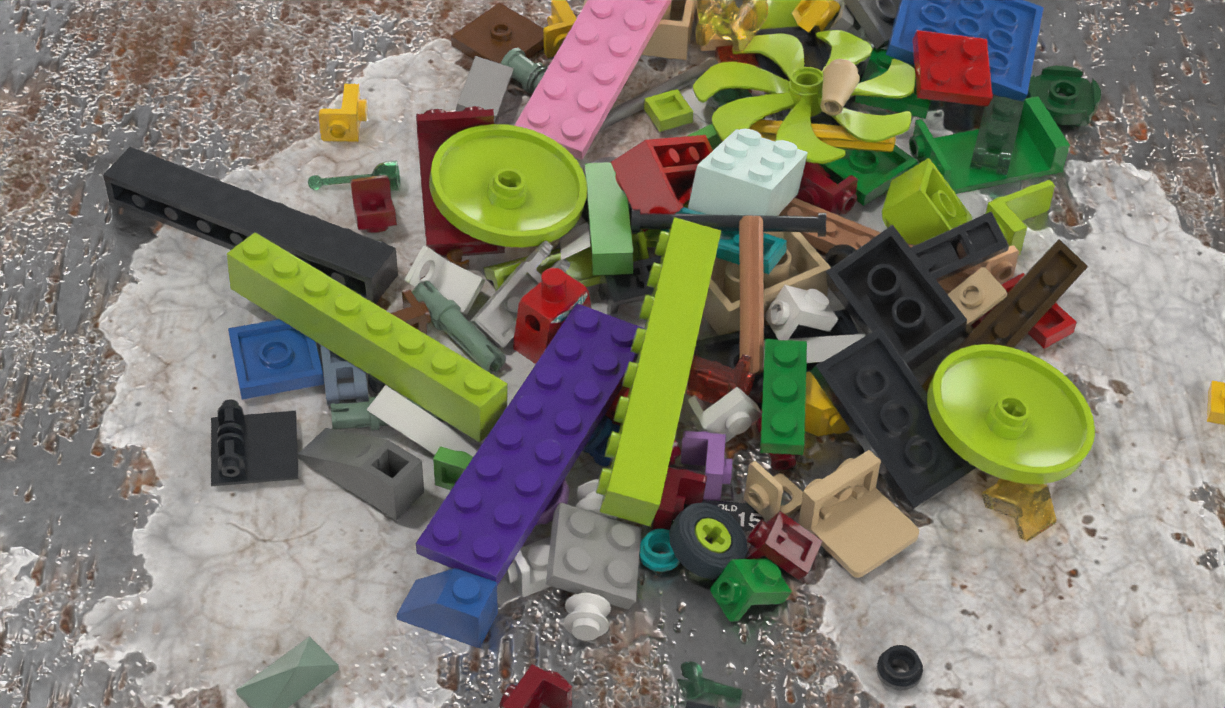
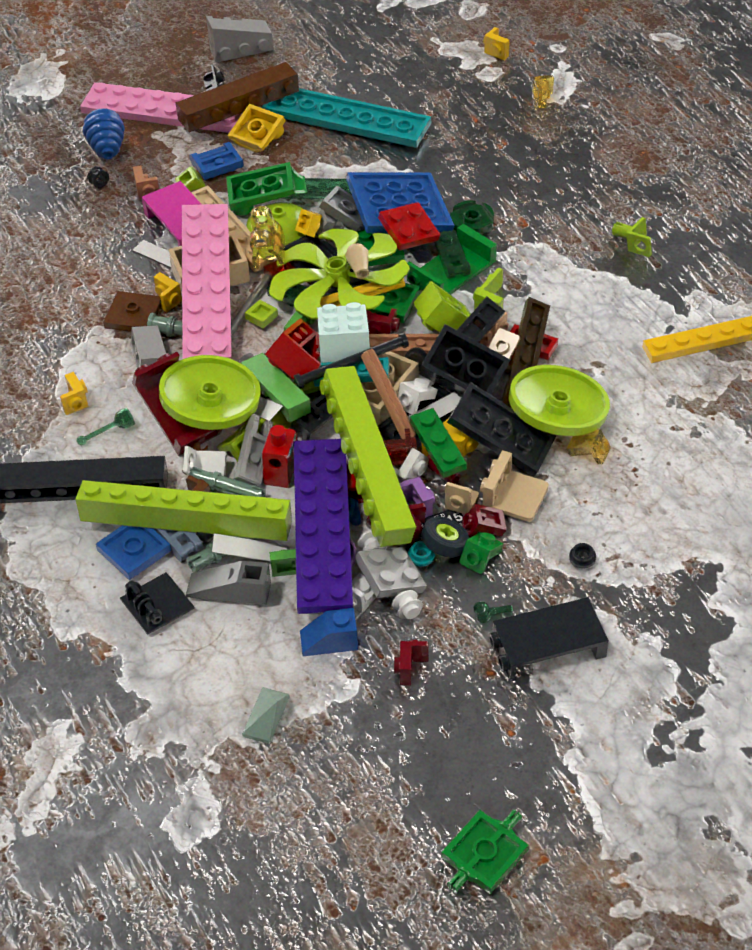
camera: 25 degrees left, 0 degrees up
dark red bracket [350,175,397,233] -> none

